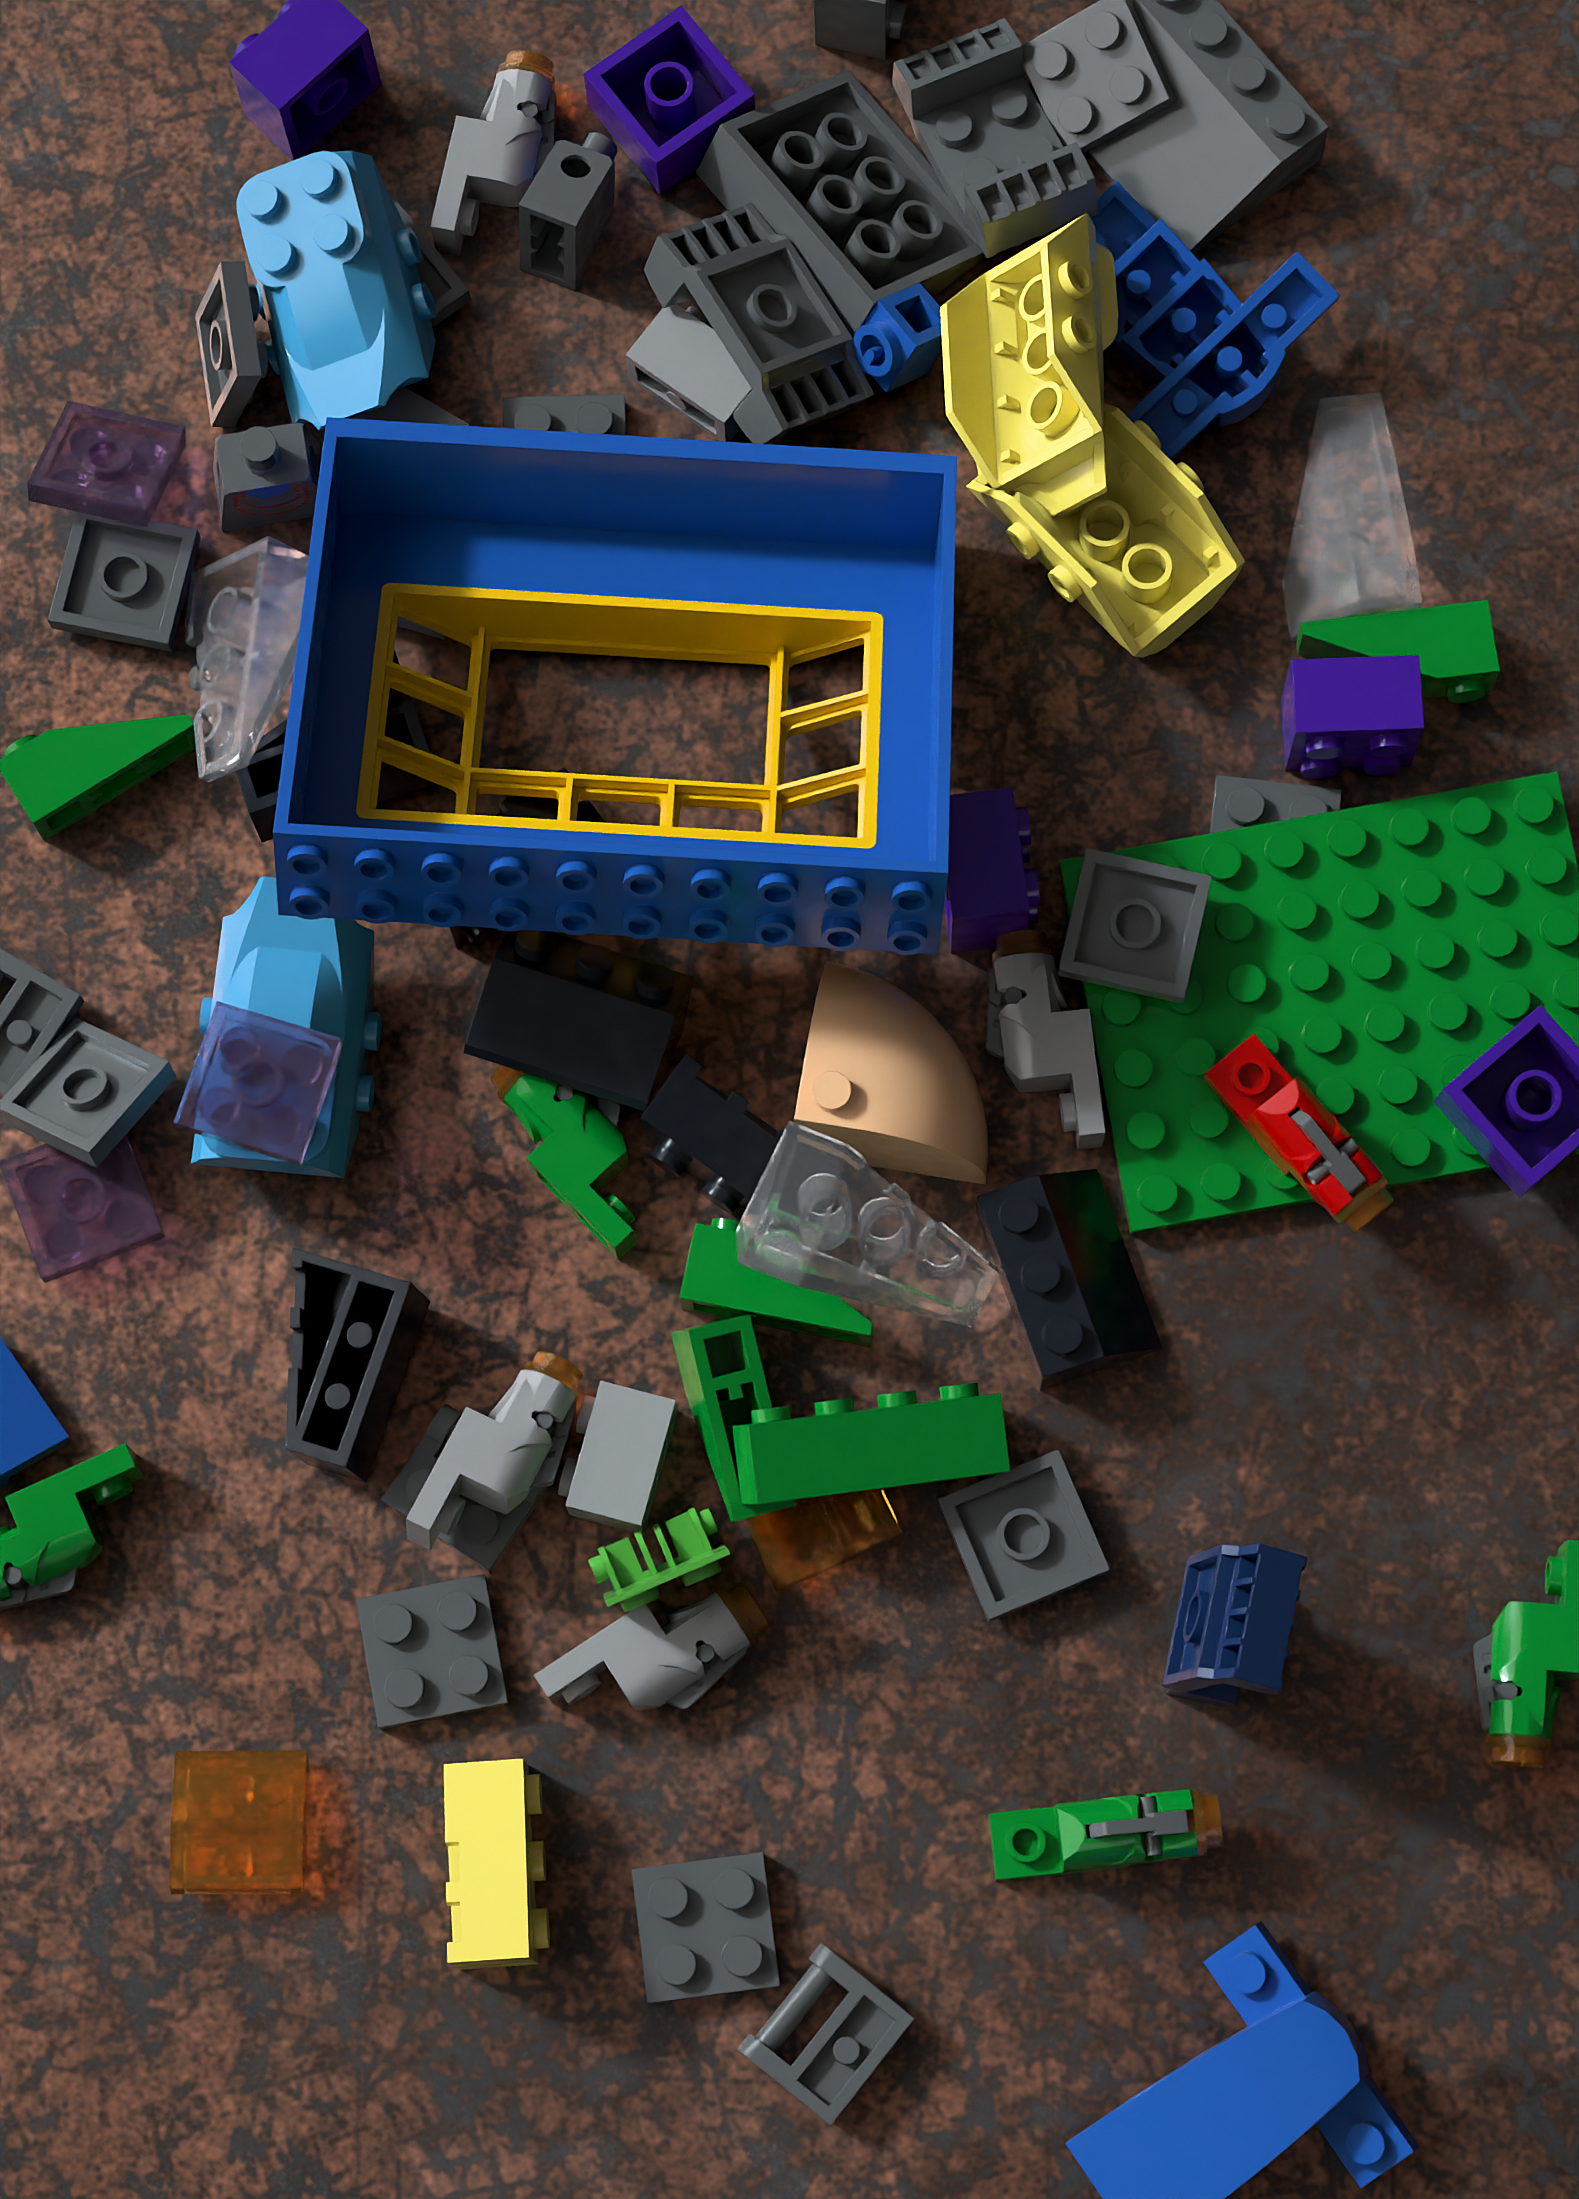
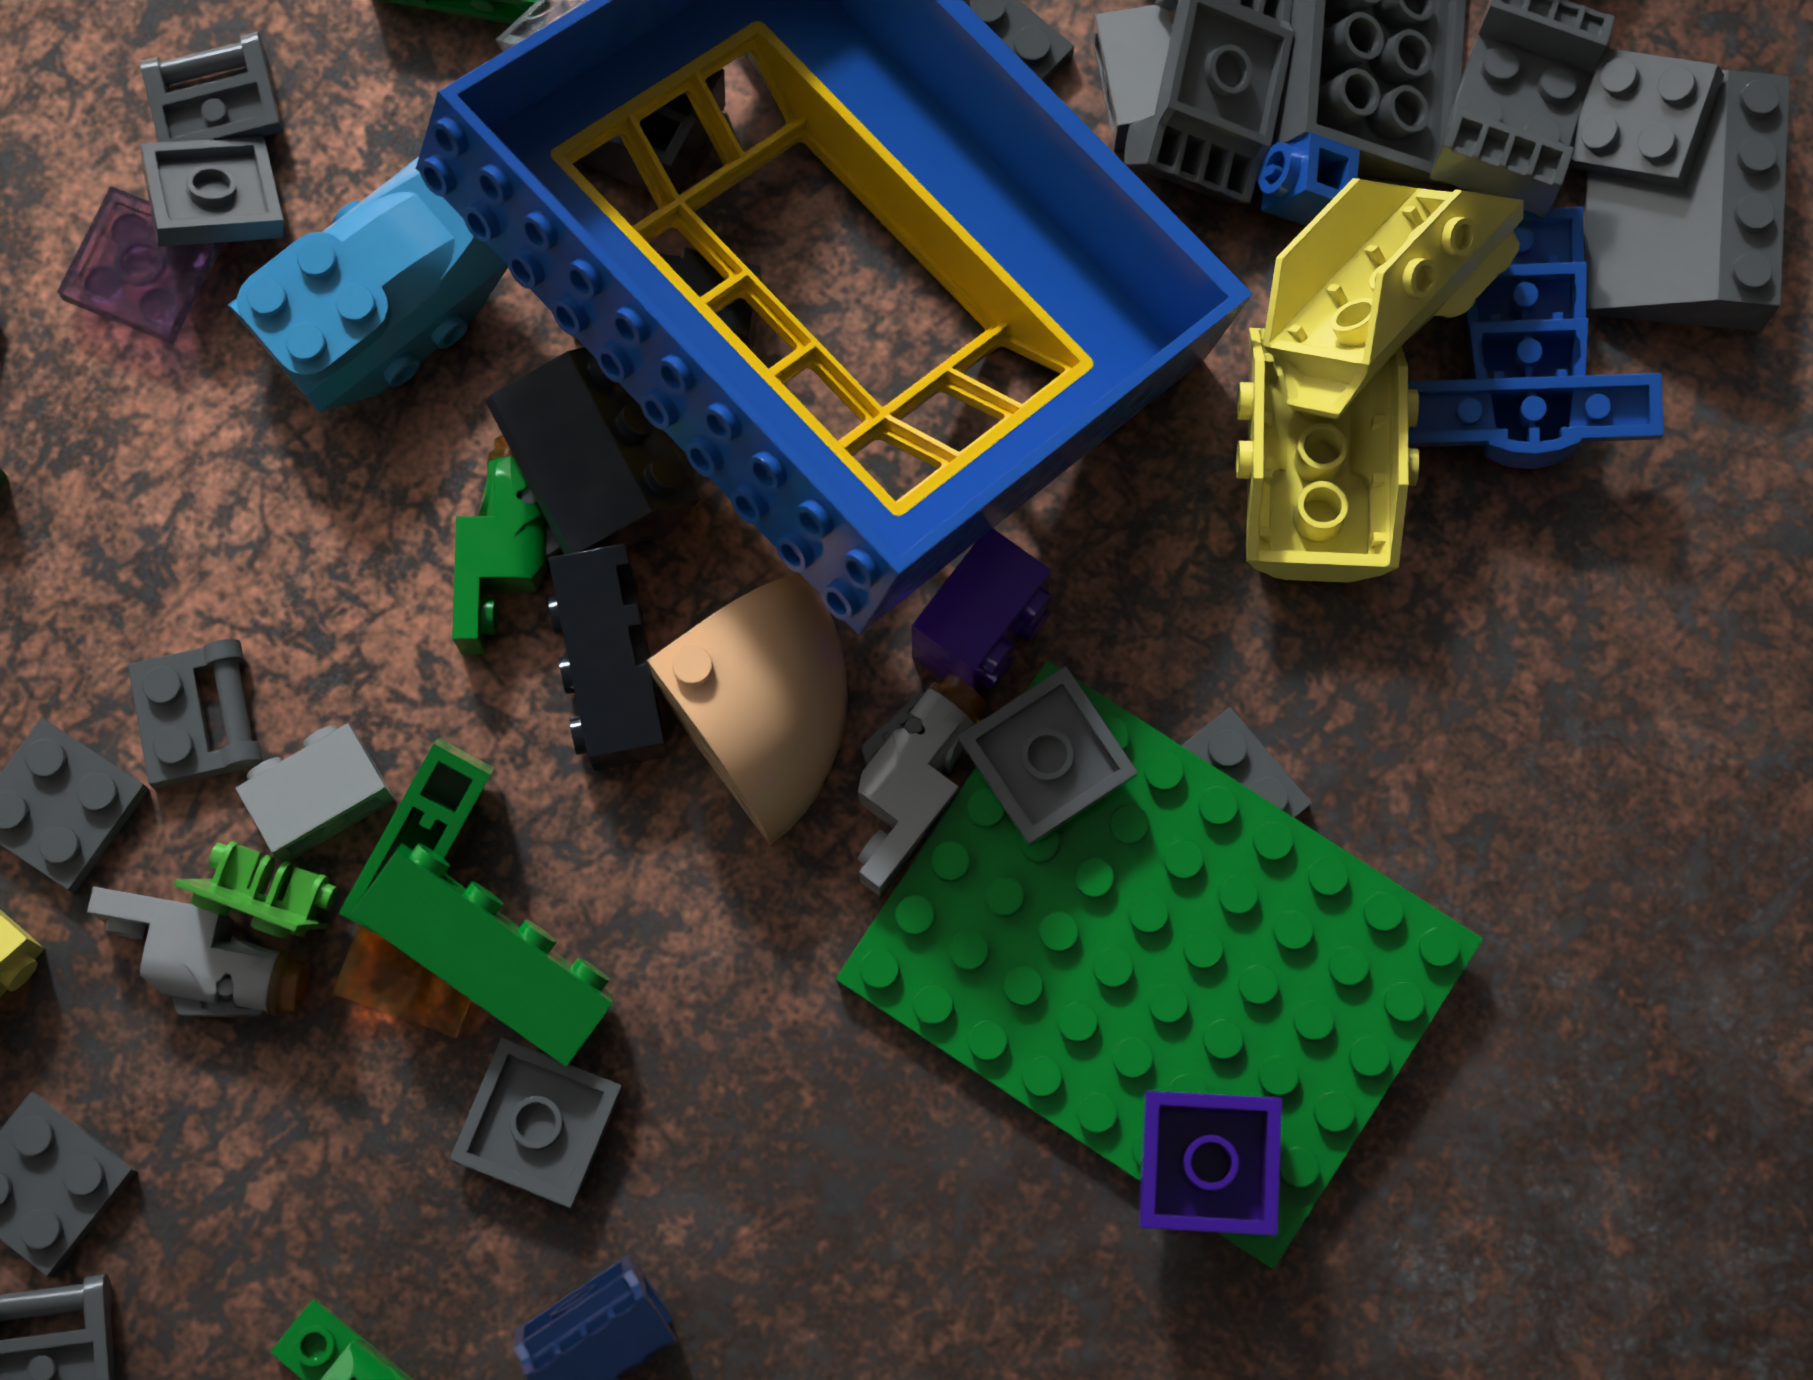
camera: 40 degrees right, 0 degrees up
clear purple plate [174,1001,343,1166] -> none
black wedge [286,1248,430,1483] -> none
light grey plate [406,1351,583,1551] -> none
green slope [679,1218,873,1348] -> none
clear wedge [736,1121,999,1327] -> none
black slope [976,1169,1162,1391] -> none
red plate [1203,1034,1395,1233] -> none
dark purple brick [1281,655,1424,779] -> none
clear wedge [1283,392,1422,641] -> none
green slope [1296,600,1500,703] -> none

